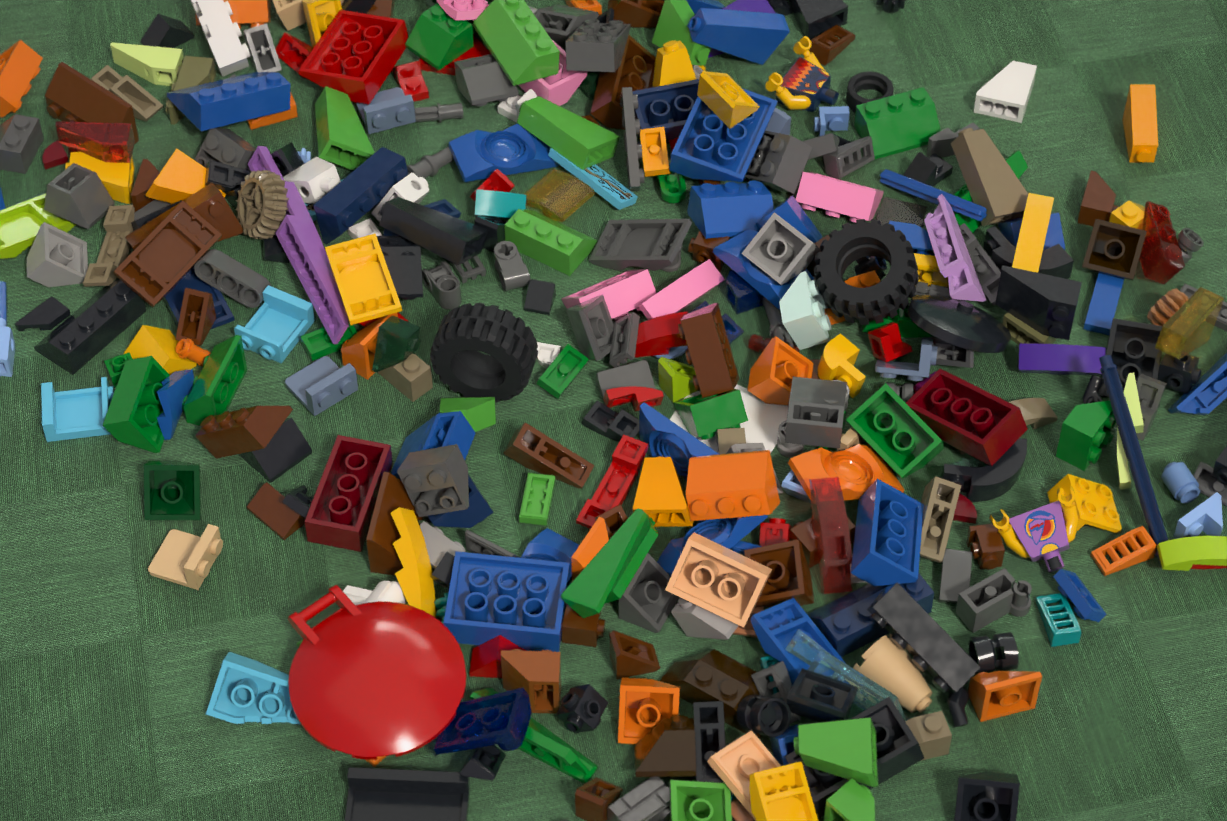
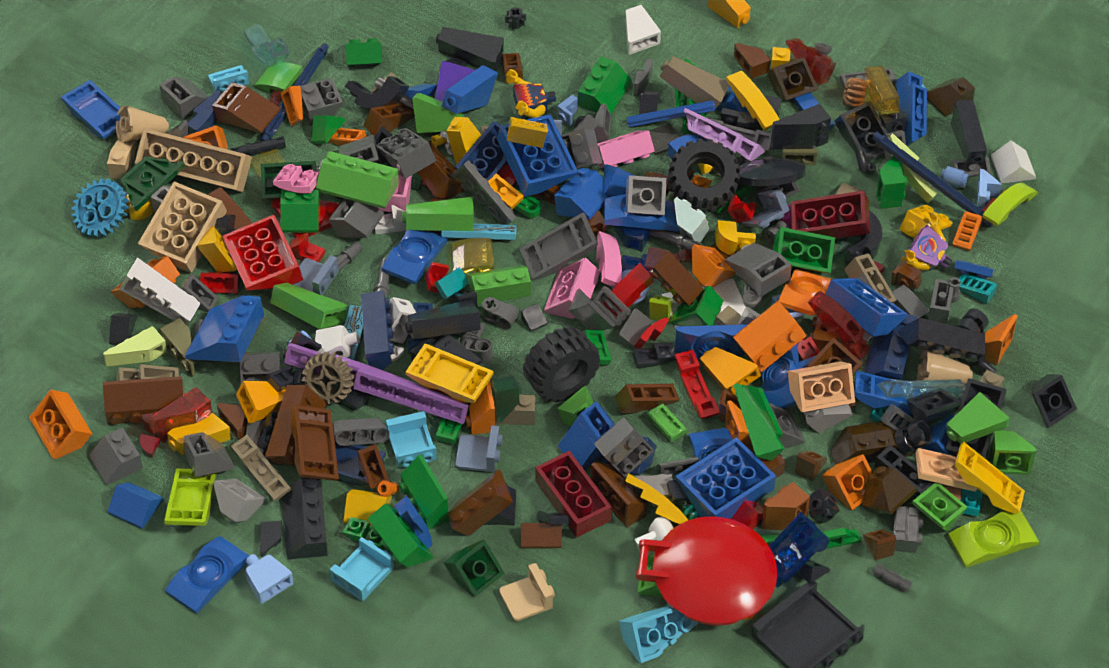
camera: 45 degrees left, 0 degrees up
black tyre [846,71,894,113] -> none
dark purple slope [1019,343,1106,375] -> none

